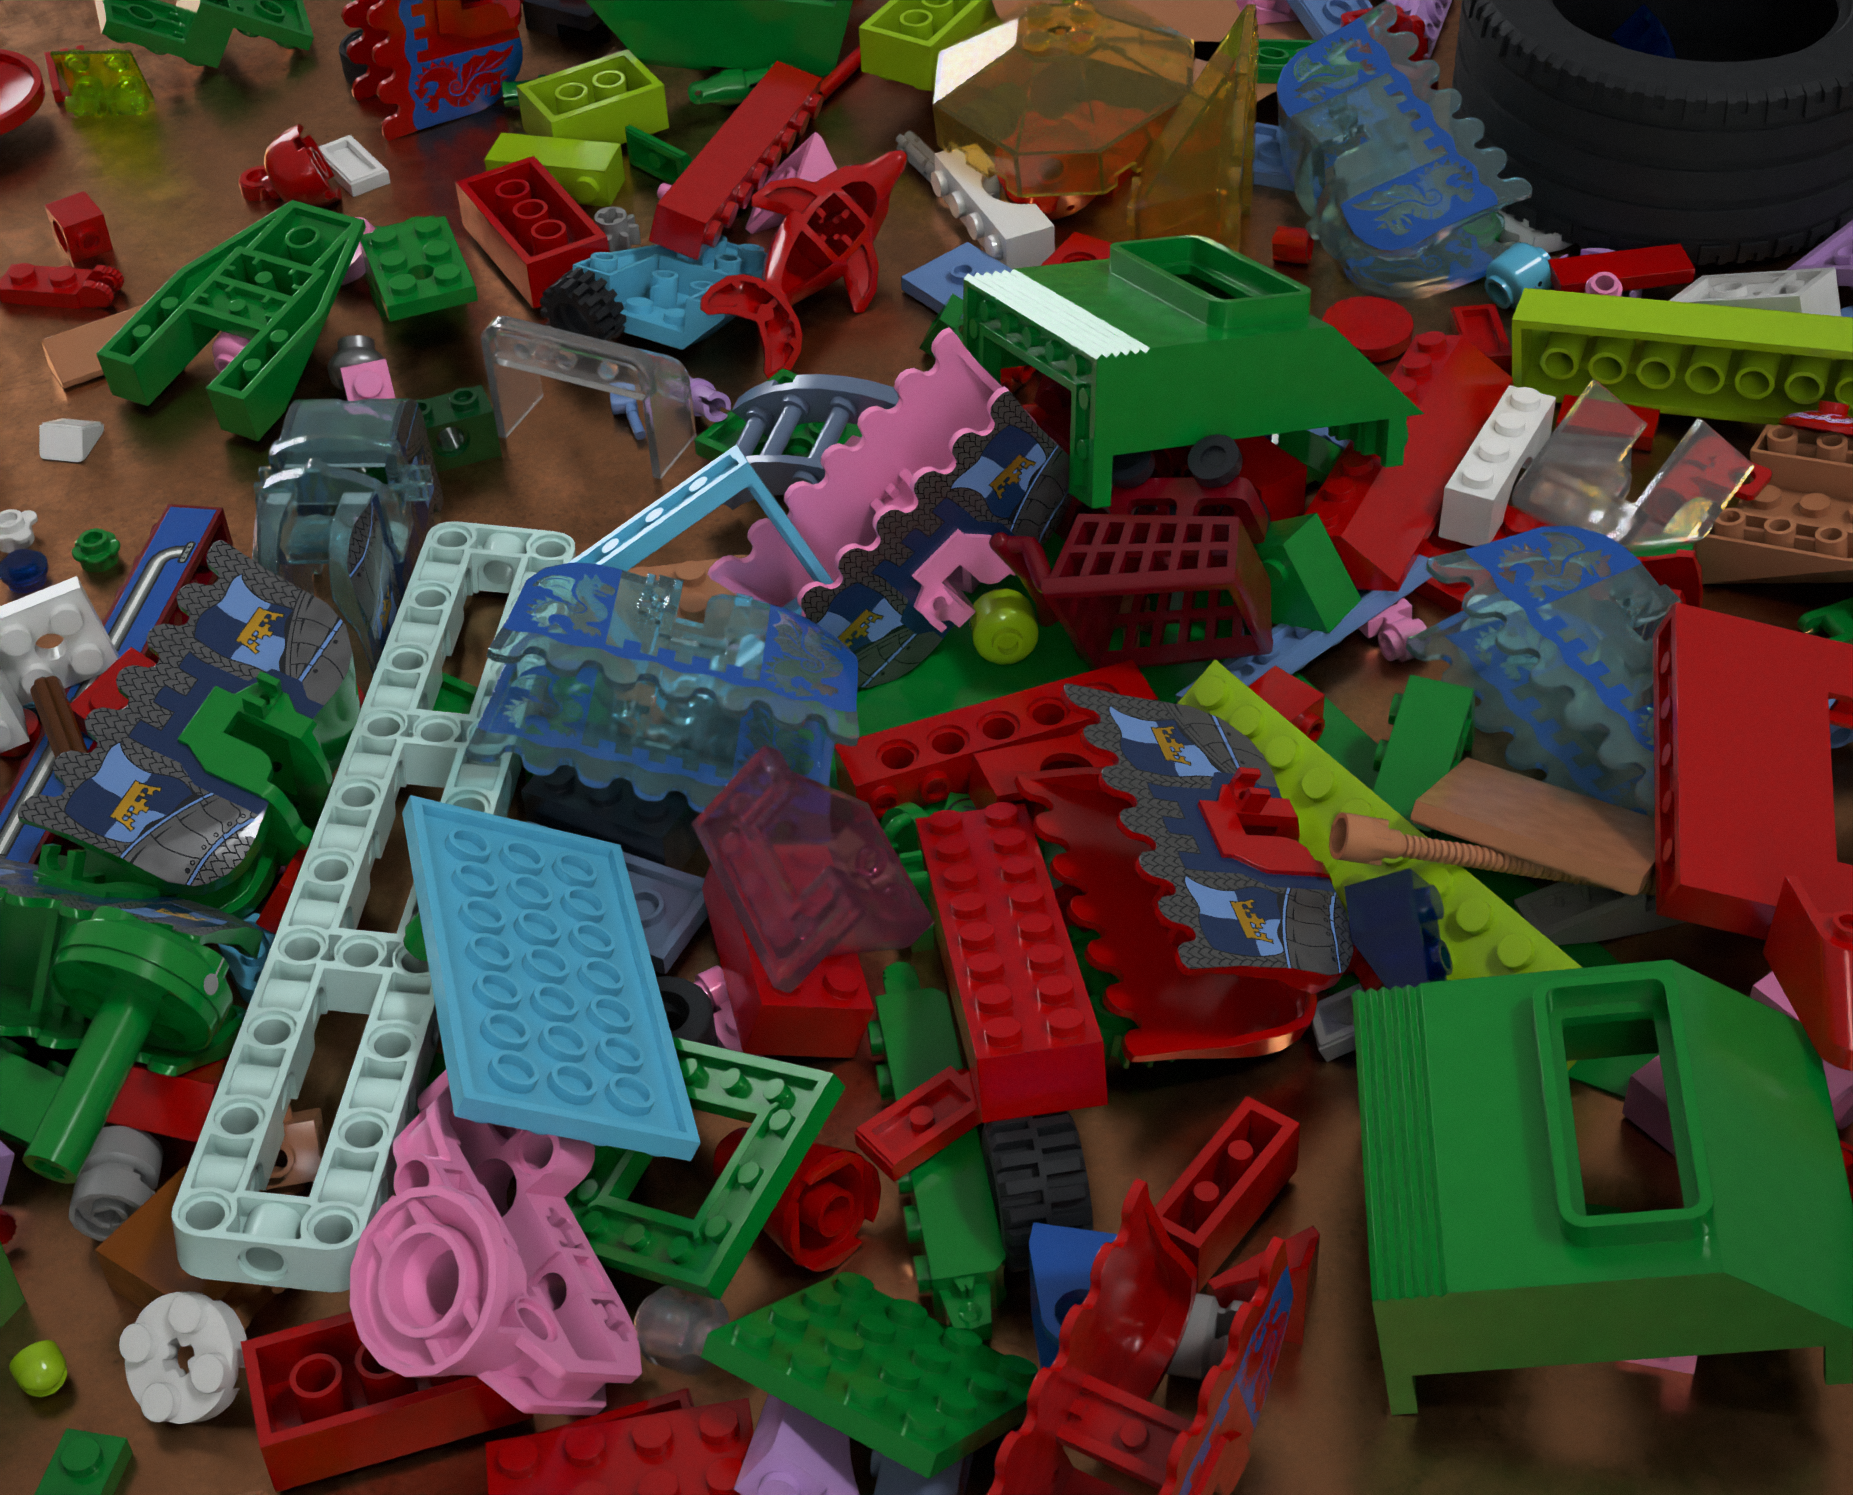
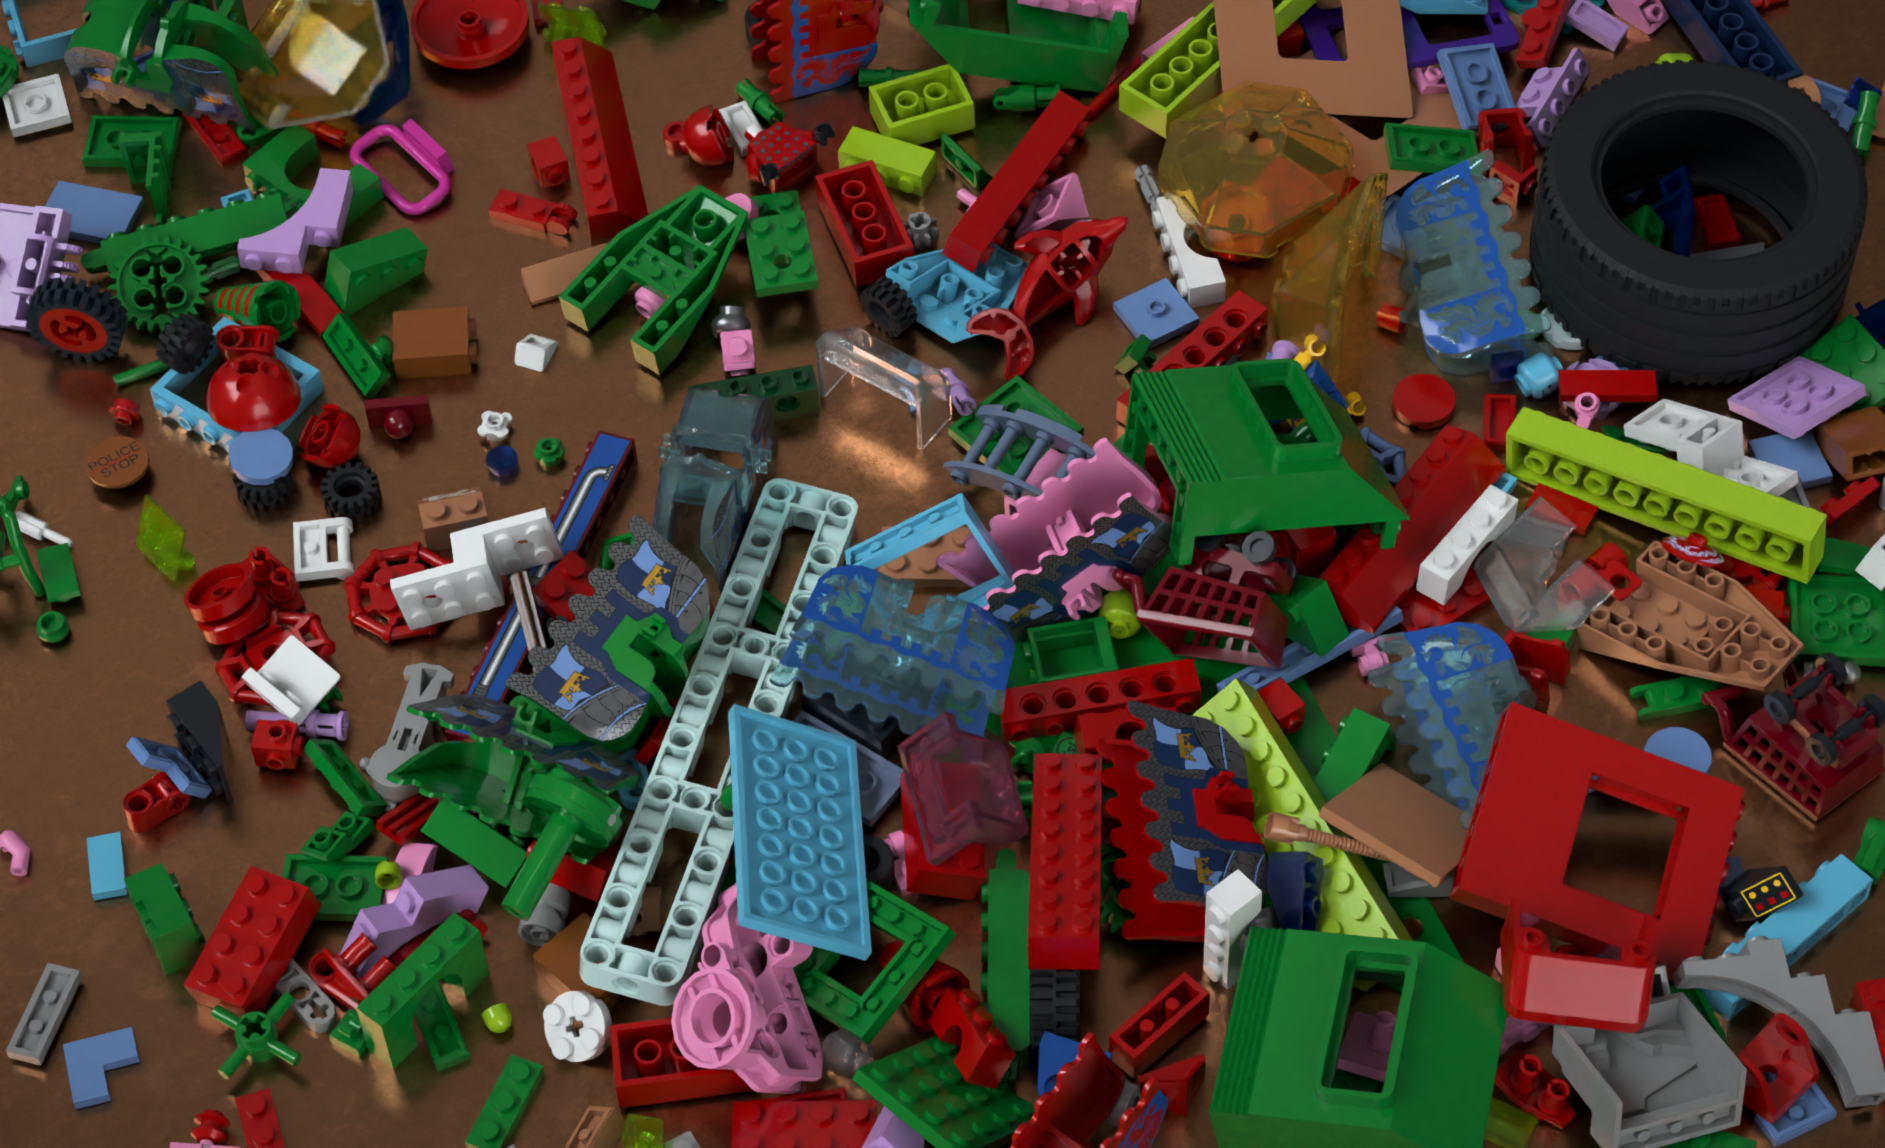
camera: 10 degrees right, 10 degrees up
red hinge [854,1065,983,1182] -> none
none -> red slope [551,37,648,241]
none -> green pin [735,79,785,126]
none -> red torso [744,122,835,193]
none -> red arch [928,987,1015,1089]
none -> green window [1022,616,1119,685]
none -> white arch [1203,869,1262,989]
none -> bright pink tile [1337,1011,1396,1082]
none -> clear blue tile [1489,350,1525,383]

